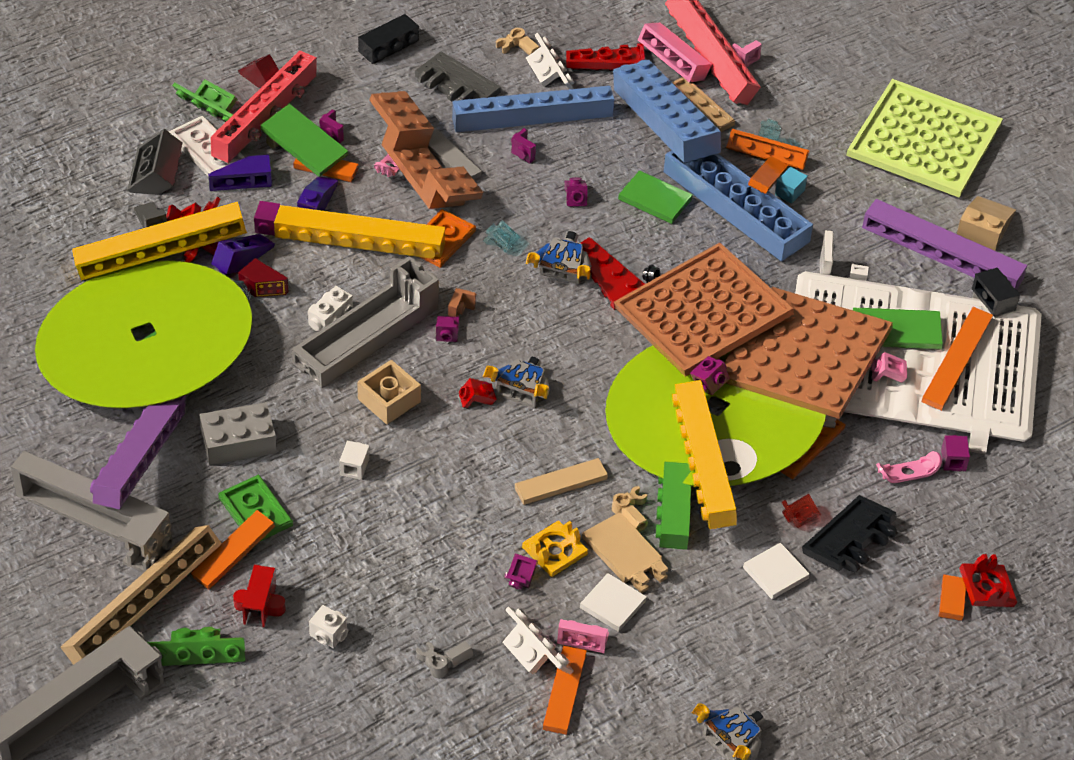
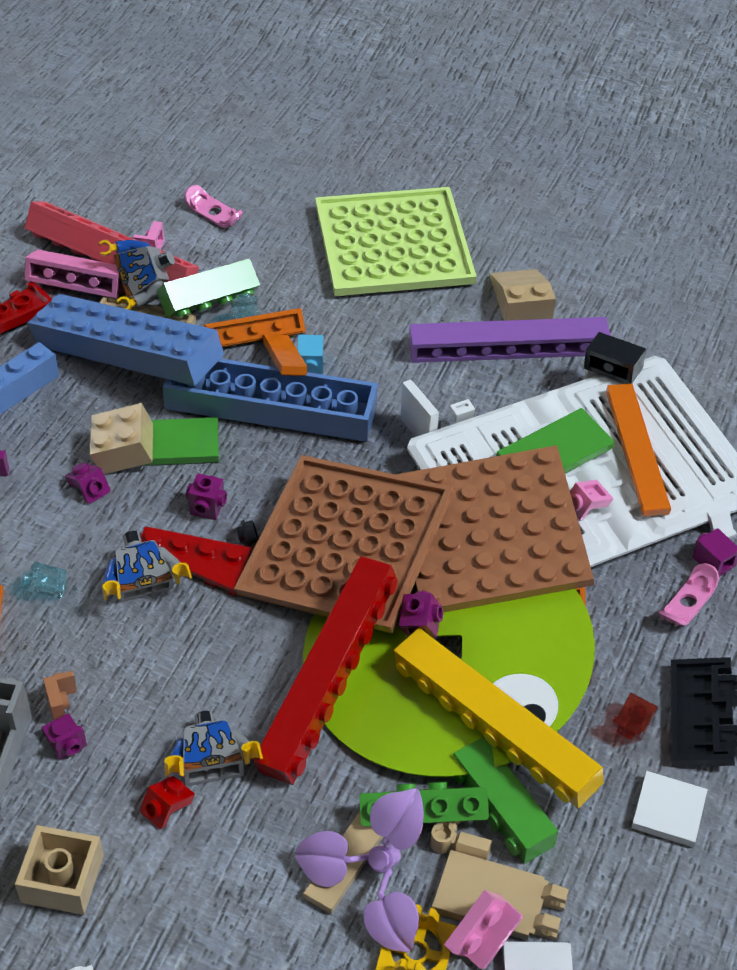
camera: 35 degrees left, 0 degrees up
none -> tan brick [90,403,153,474]
none -> torso [98,239,175,310]
none -> brick [156,258,260,319]
none -> bright pink piece [184,185,243,228]
none -> magenta brick [186,473,227,520]
none -> red brick [253,556,398,785]
none -> lavender plant [295,788,424,952]
none -> bright green bracket [359,782,489,826]
none -> bright pink bracket [444,890,523,969]

